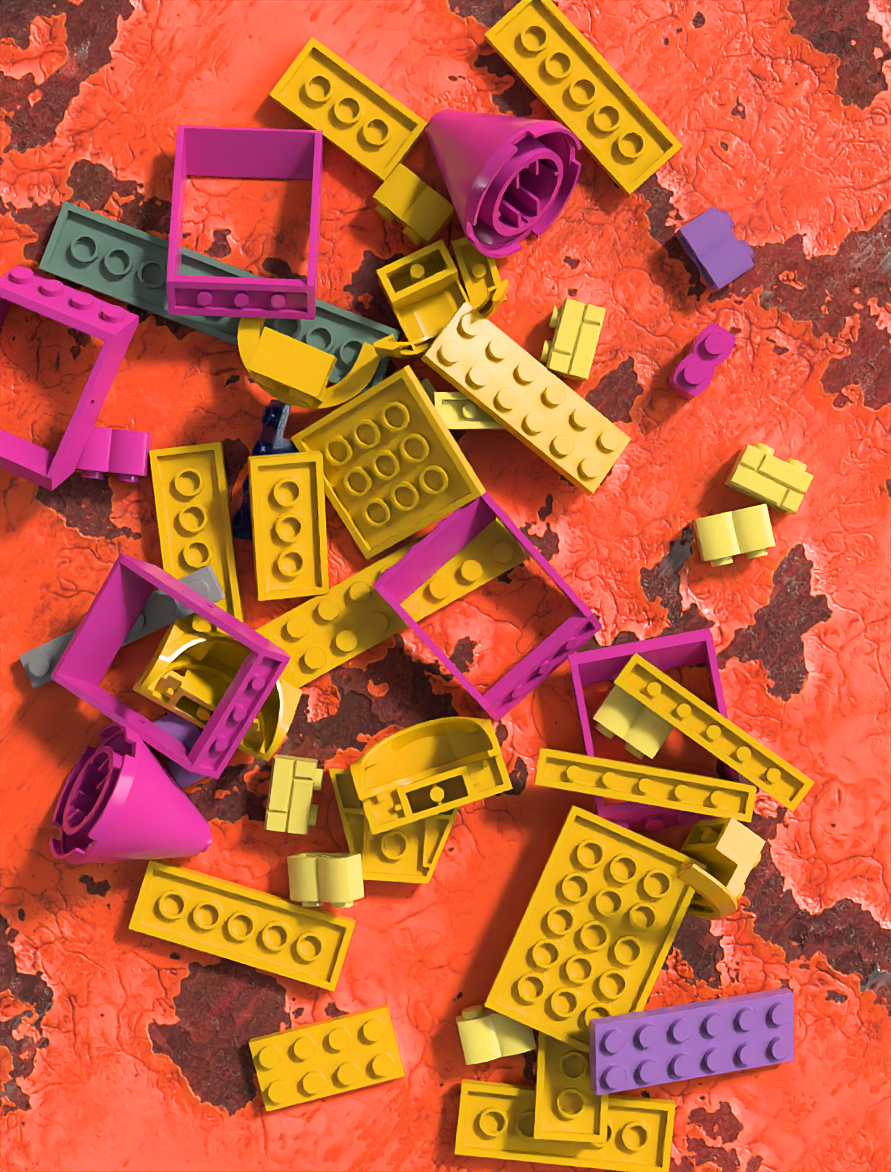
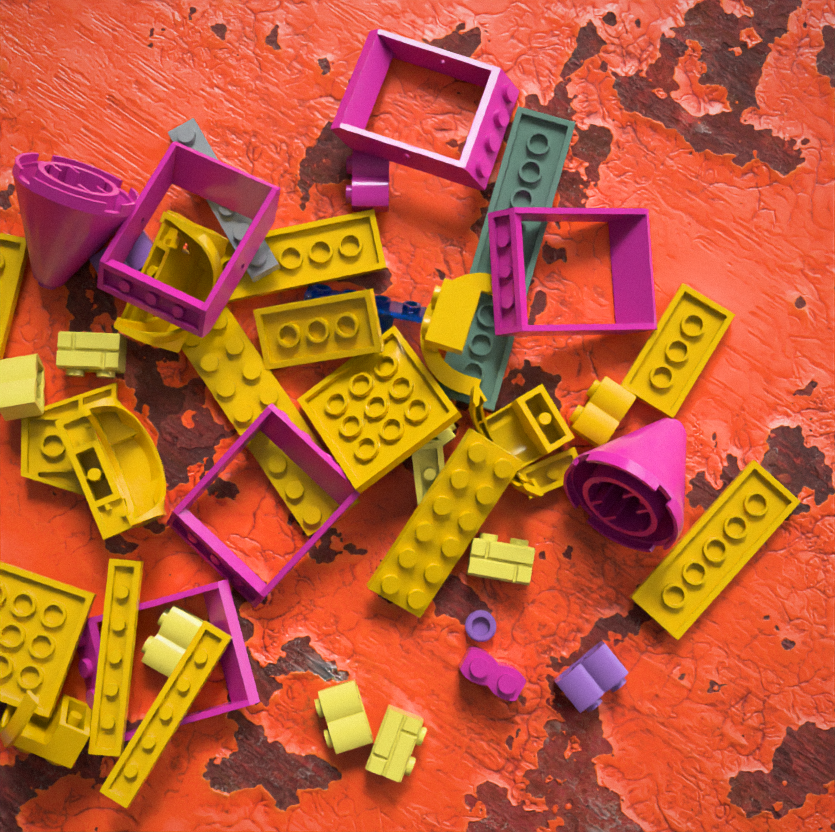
camera: 85 degrees right, 5 degrees down
none -> medium lavender tile [465,610,496,642]

